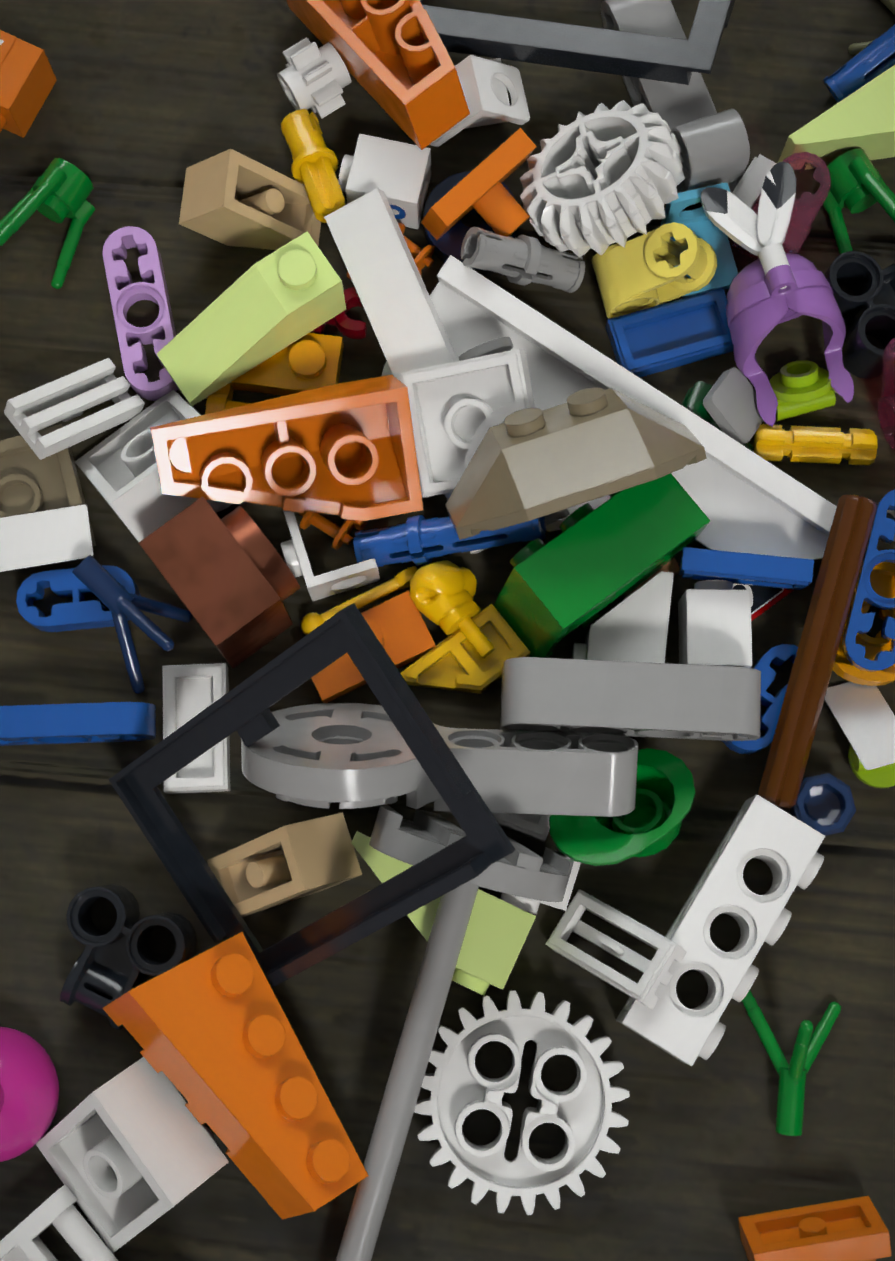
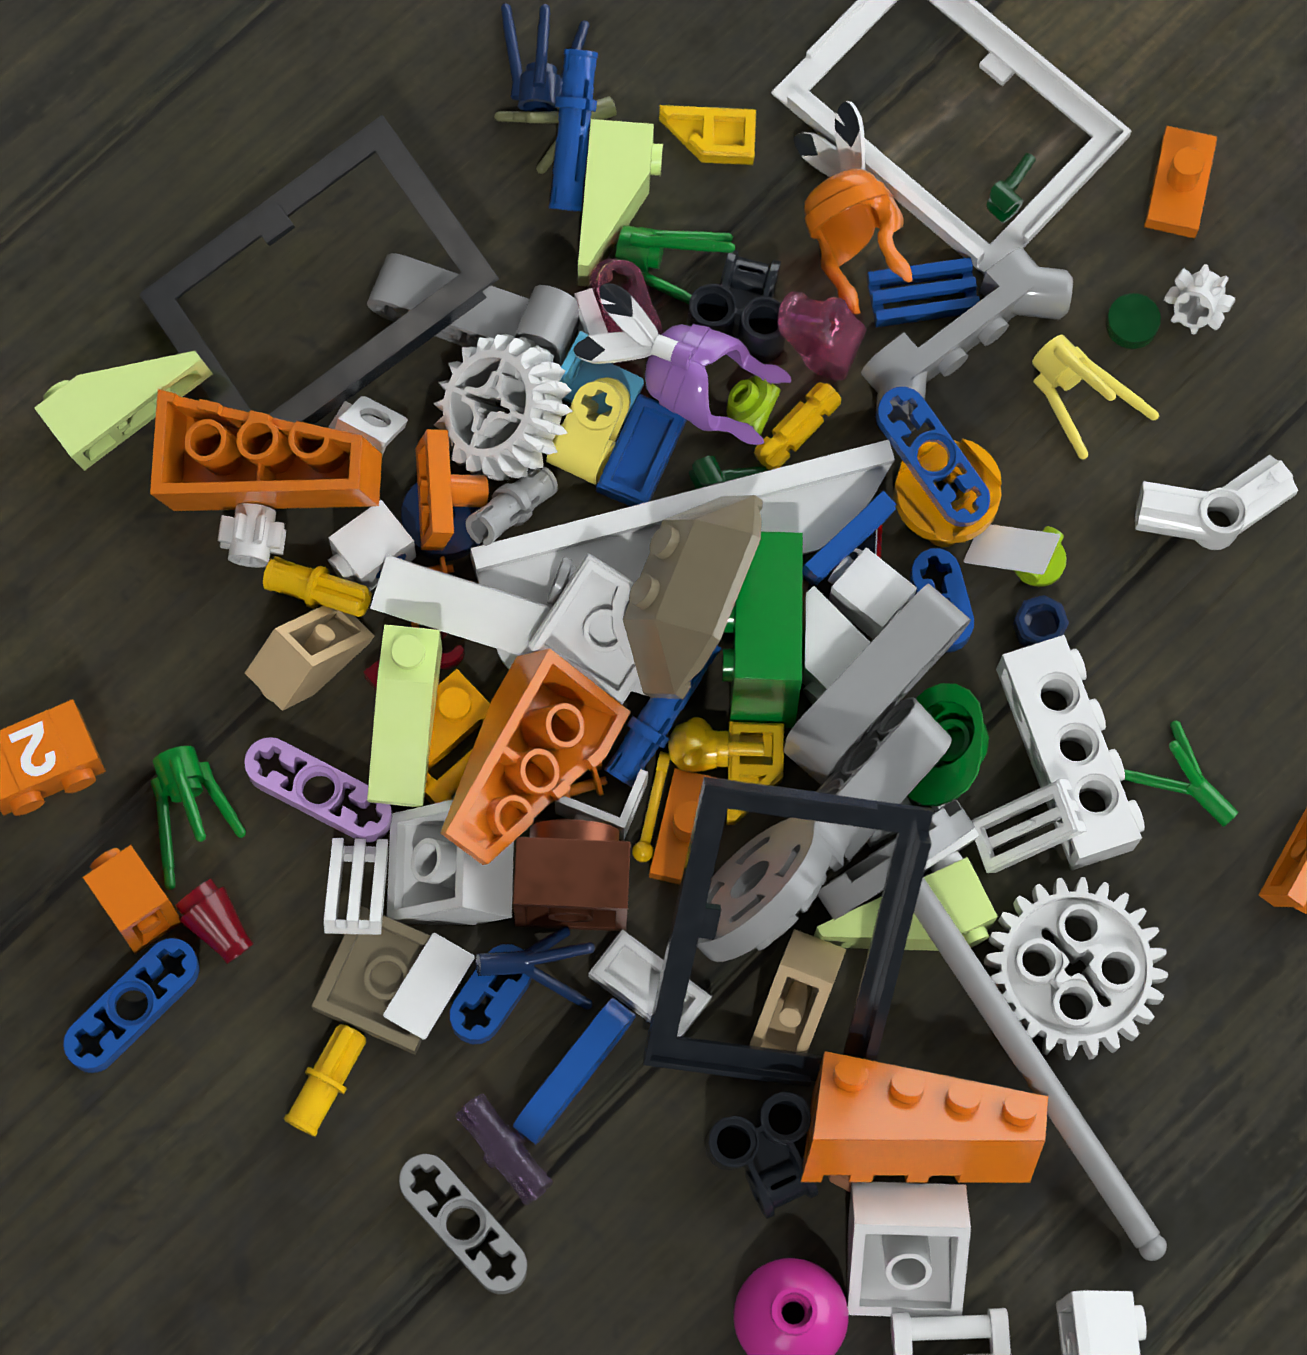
camera: 55 degrees left, 5 degrees down
light grey piece [703,367,763,445] -> none
reddish brown axle [758,494,877,808] -> none

